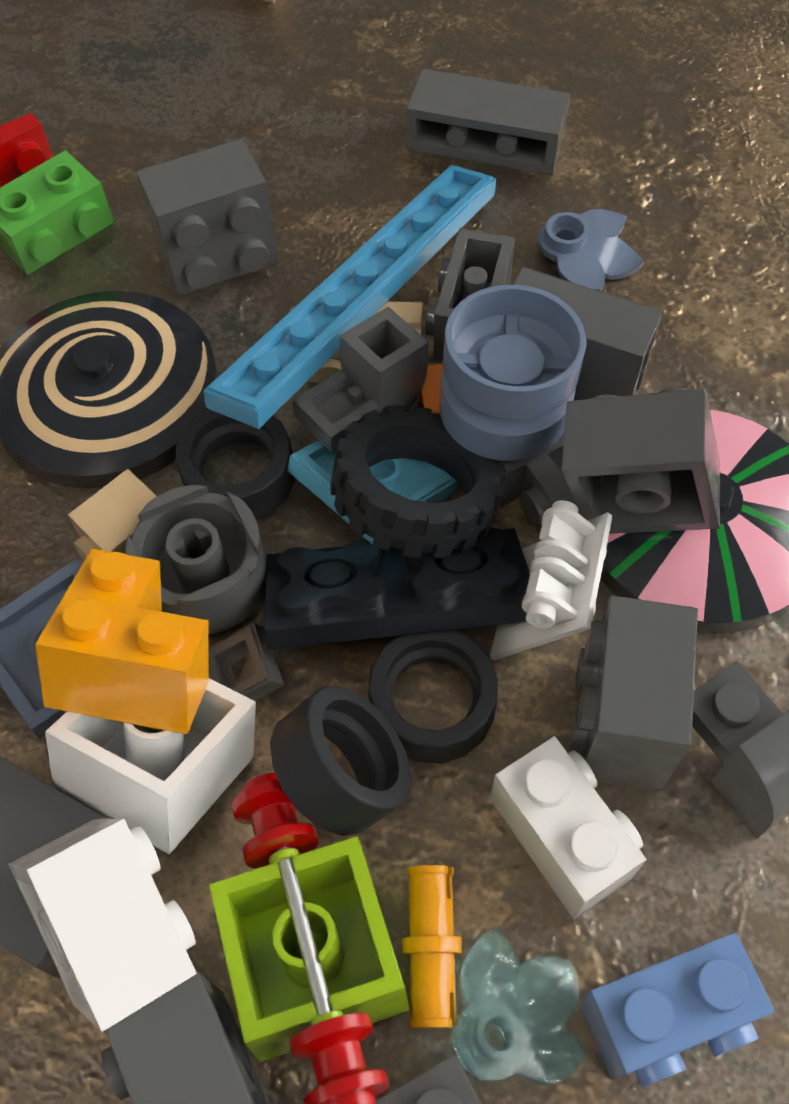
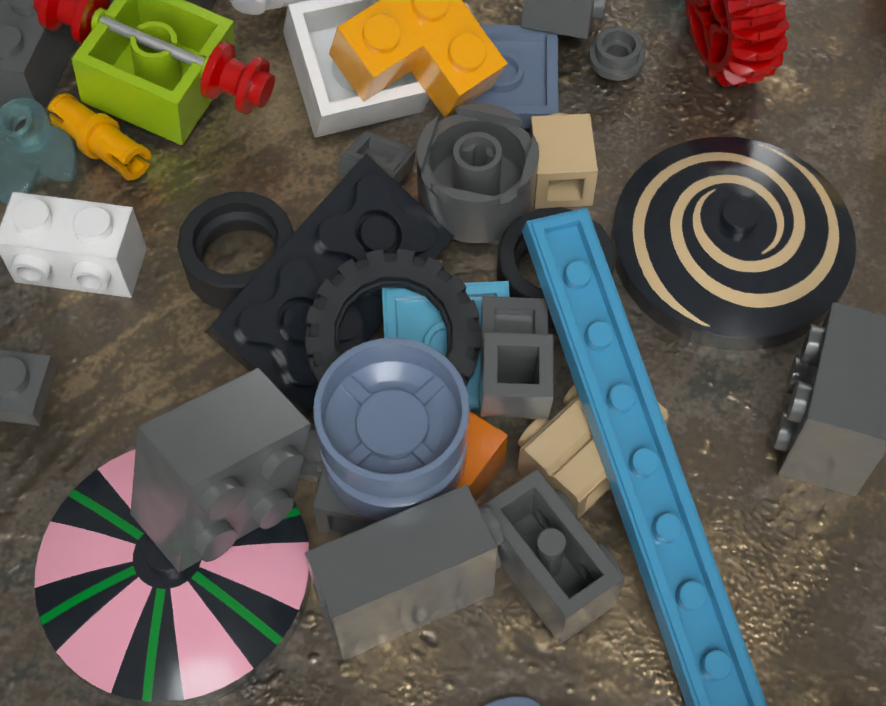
camera: 130 degrees right, 0 degrees up
black tyre [270,686,411,836] -> none
white hinge [490,500,612,661] -> none
dark grey brick [569,595,698,790] -> none

